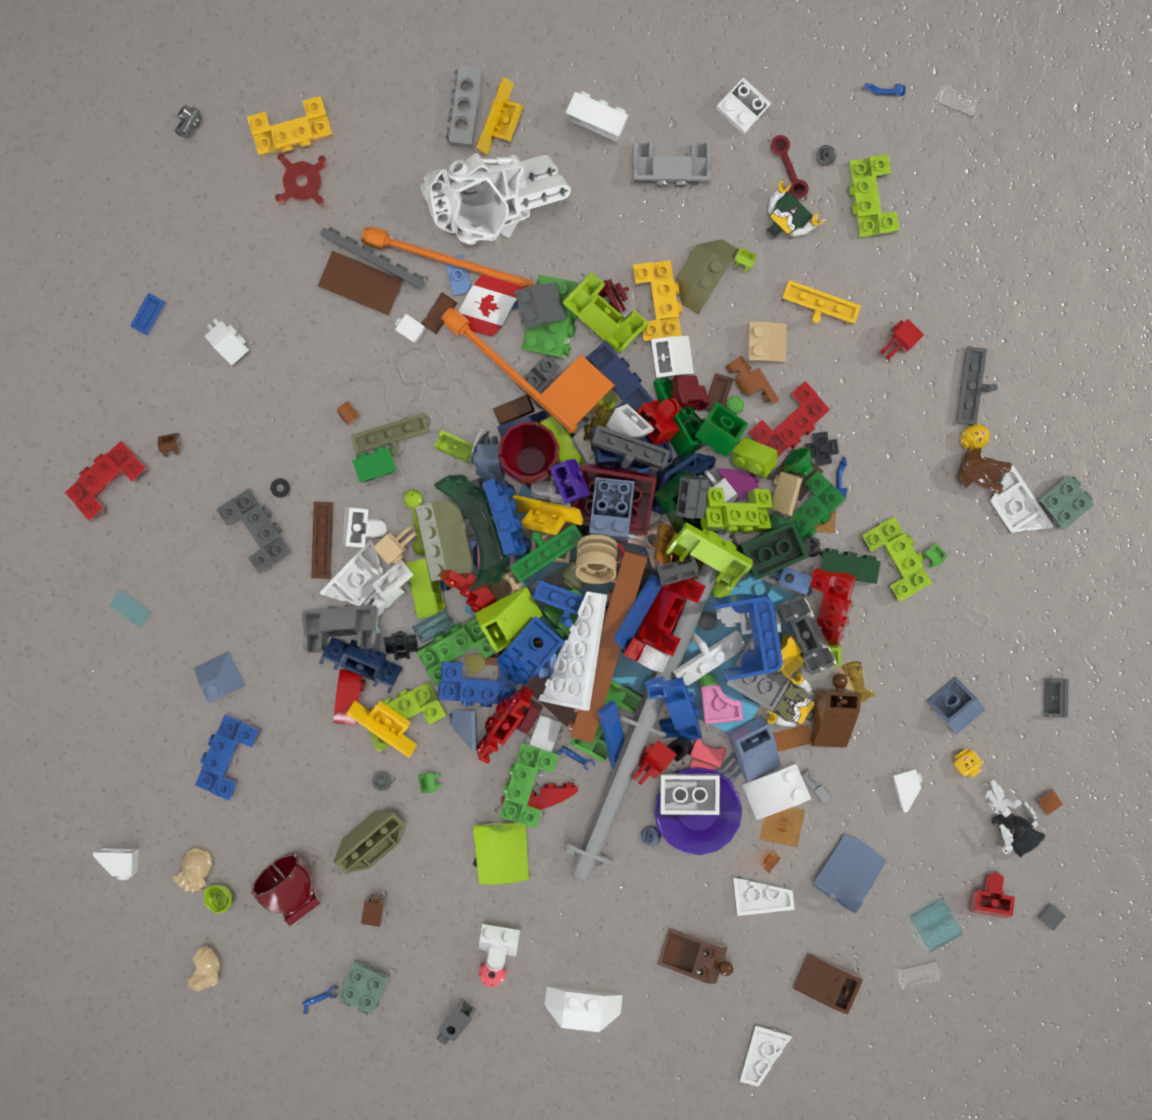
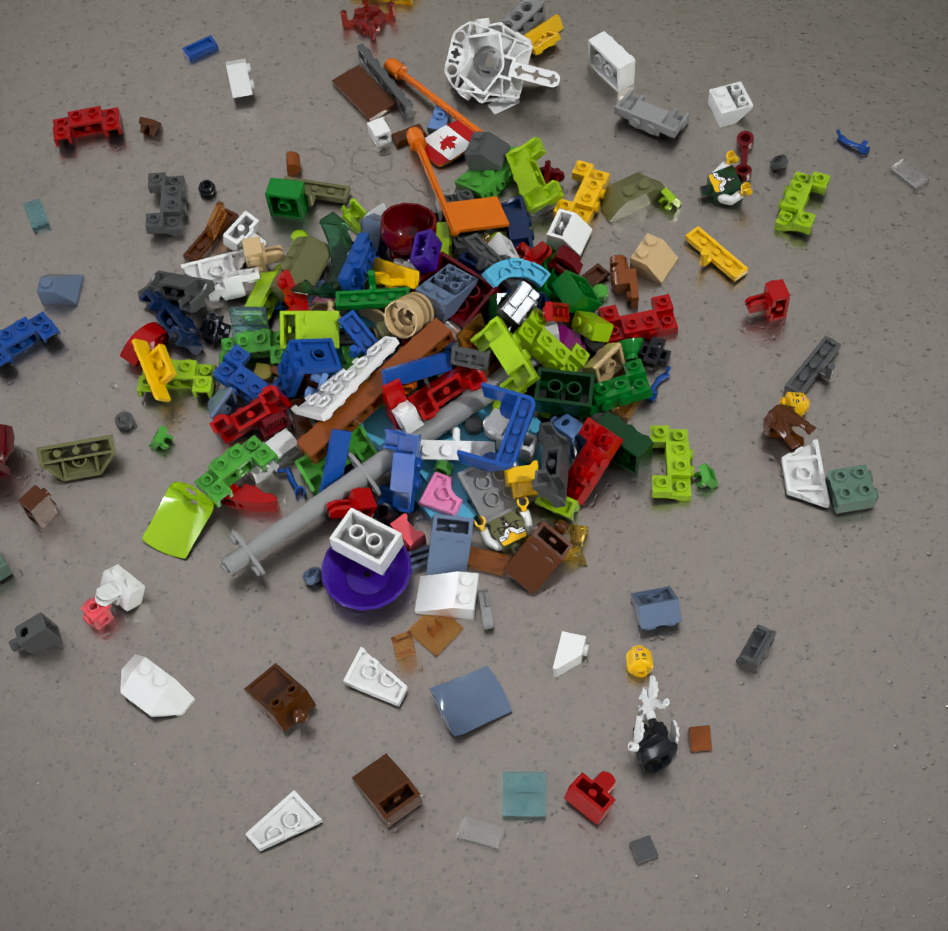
camera: 30 degrees right, 30 degrees down
none -> clear orange tile [205,202,227,240]
none -> medium azure tile [481,258,551,288]
none -> red plate [543,302,569,322]

